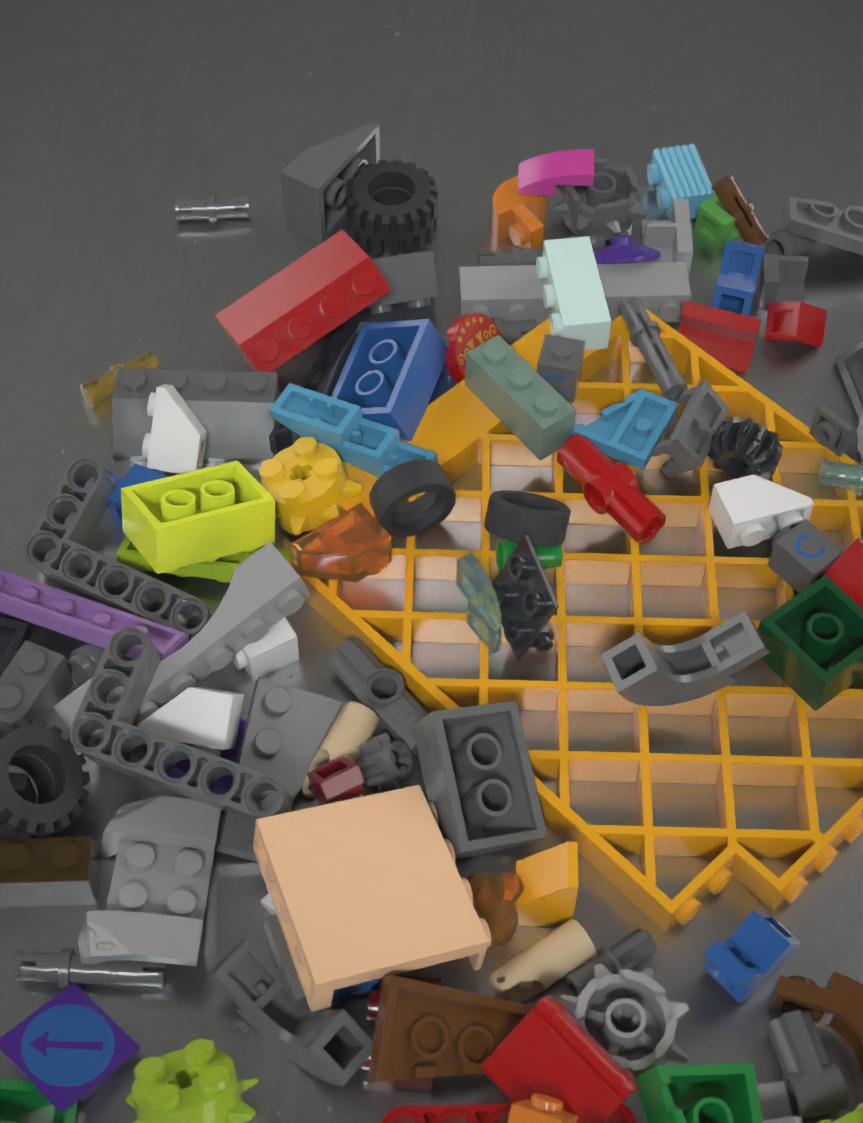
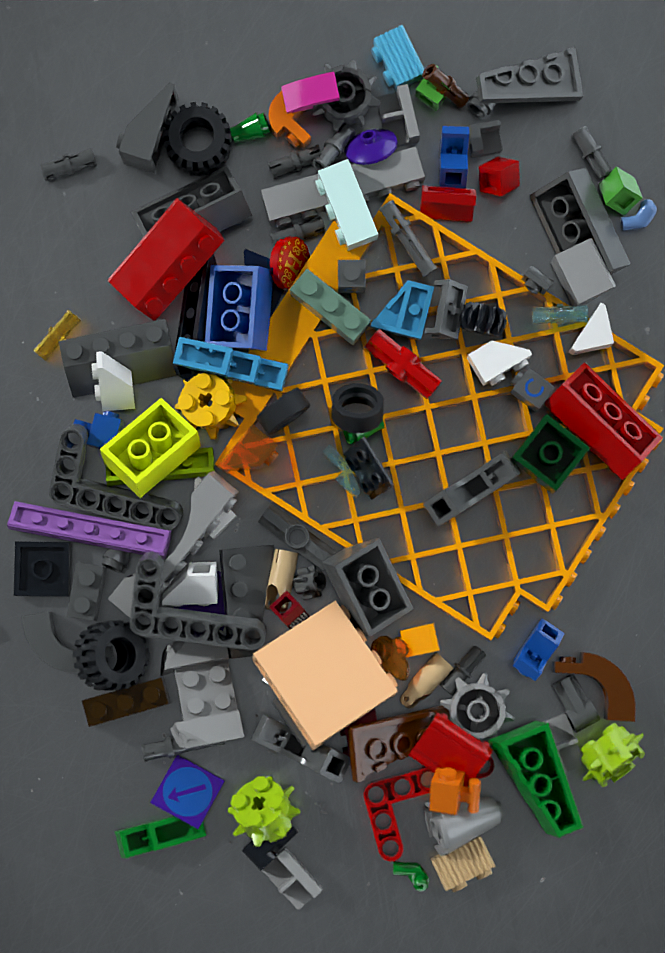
camera: 15 degrees left, 30 degrees up
none -> green cone [230,112,271,143]

